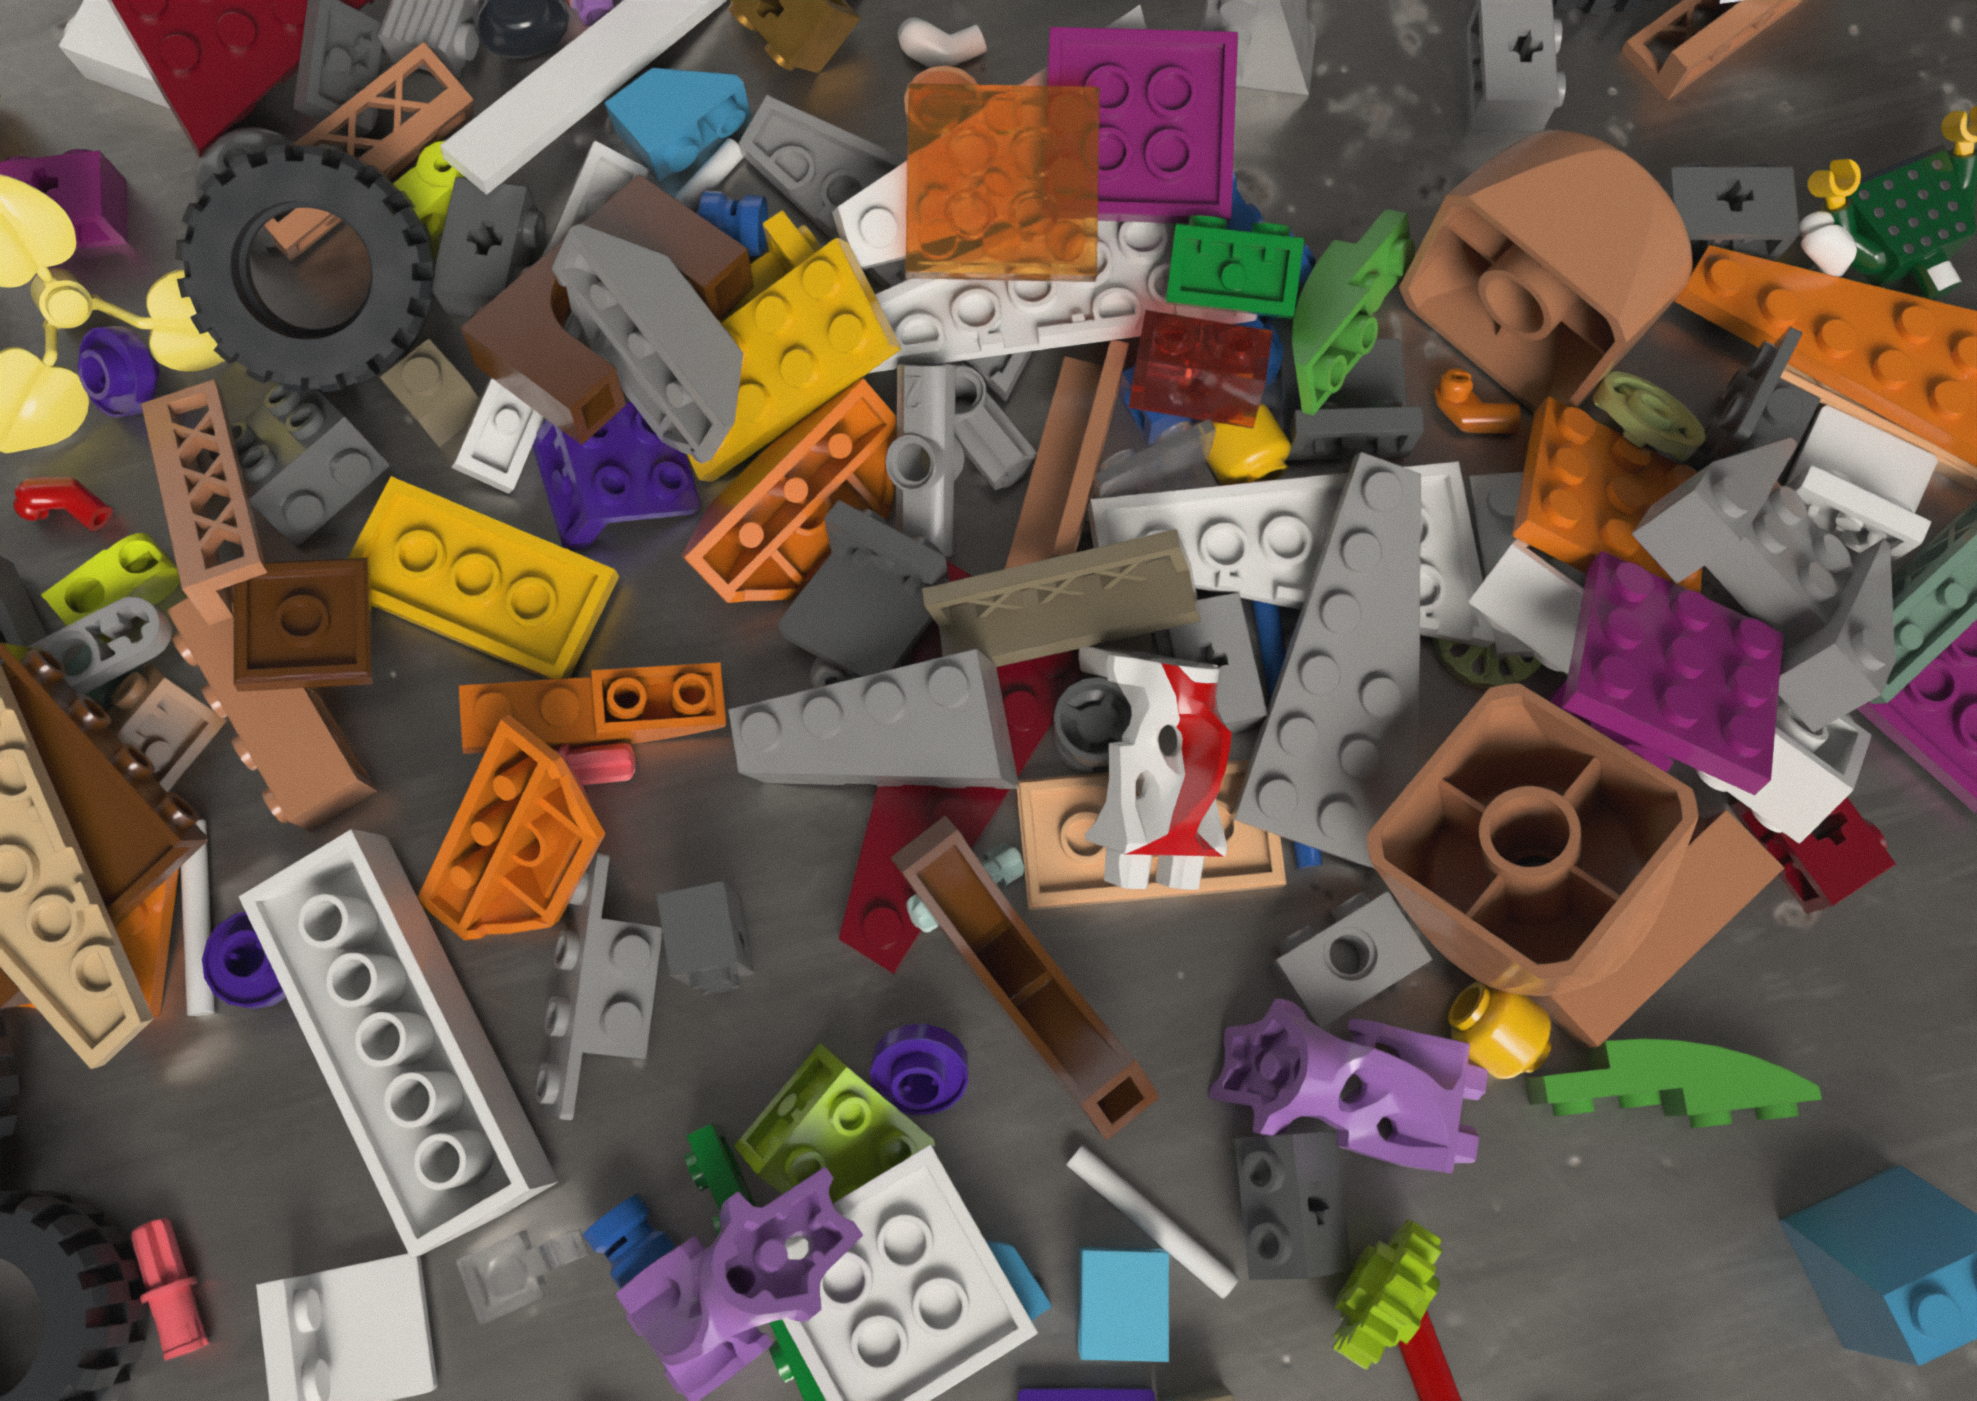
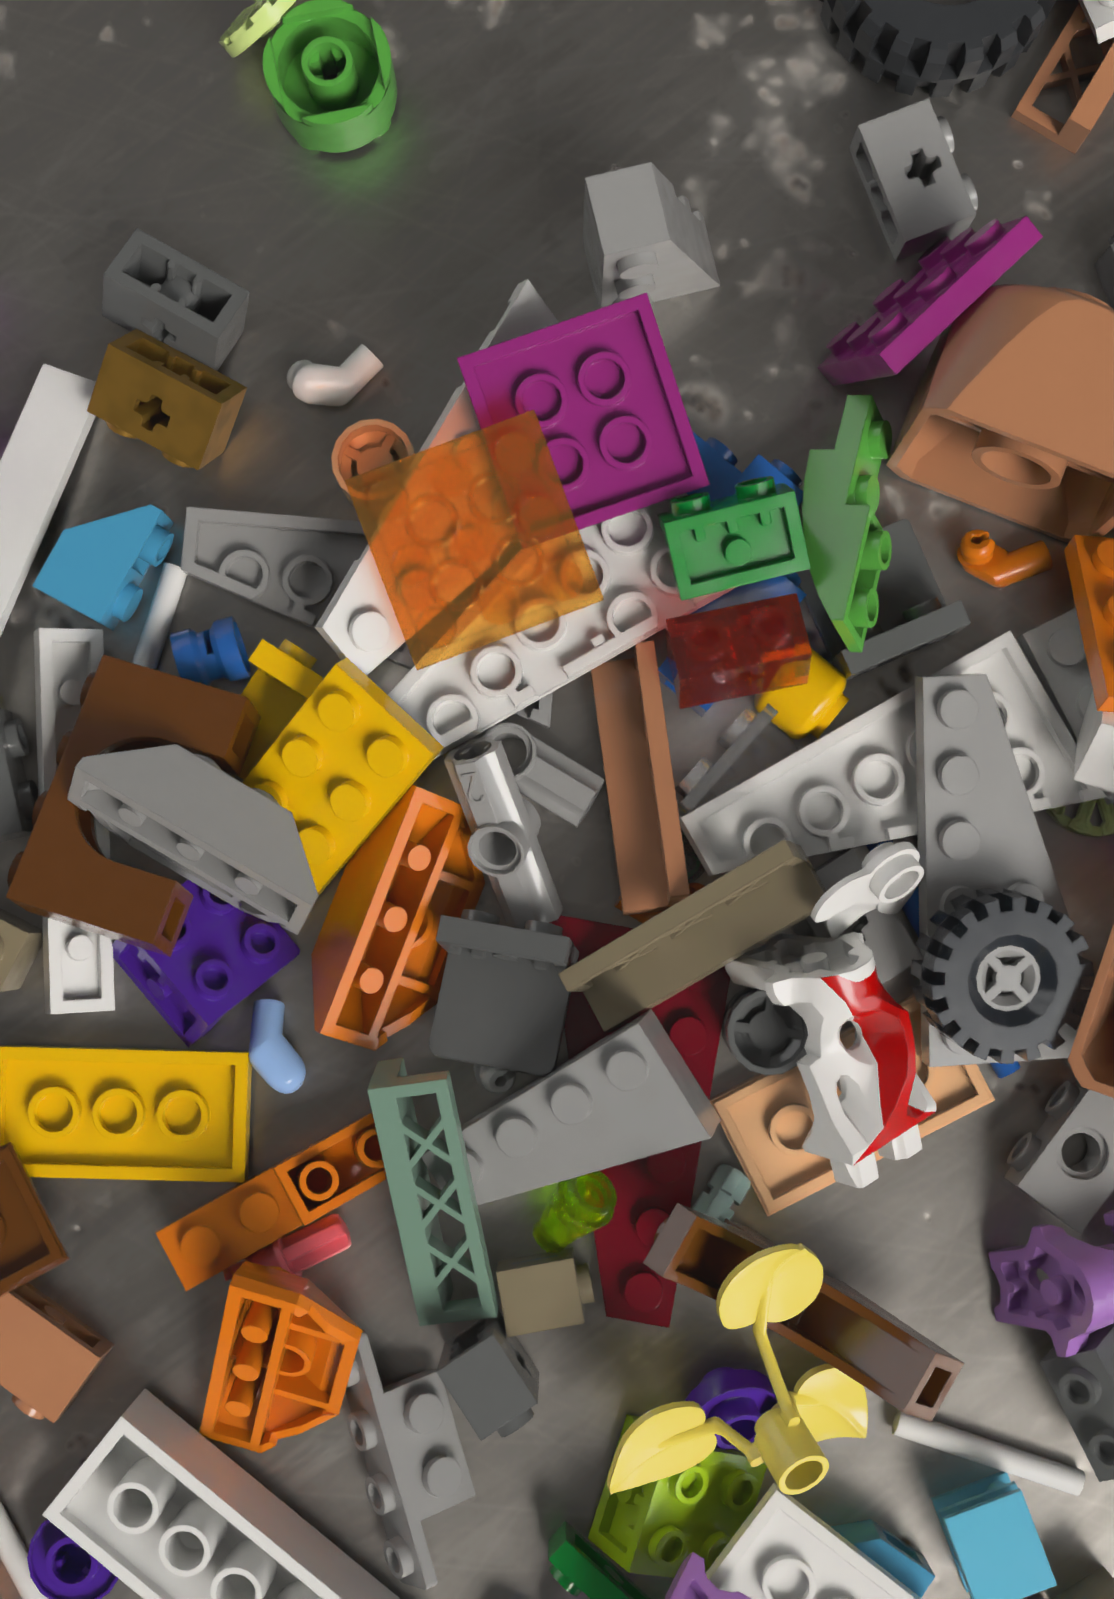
camera: 20 degrees left, 10 degrees up
none -> light blue arm [249,999,306,1094]
none -> sand green fence [367,1058,499,1326]
none -> dark tan brick [496,1247,595,1337]
none -> clear neon green cone [533,1171,617,1253]
none -> light yellow plant [607,1243,868,1495]
none -> white plate [811,842,924,939]
none -> magenta plate [817,215,1043,386]
none -> black wheel [911,888,1094,1064]

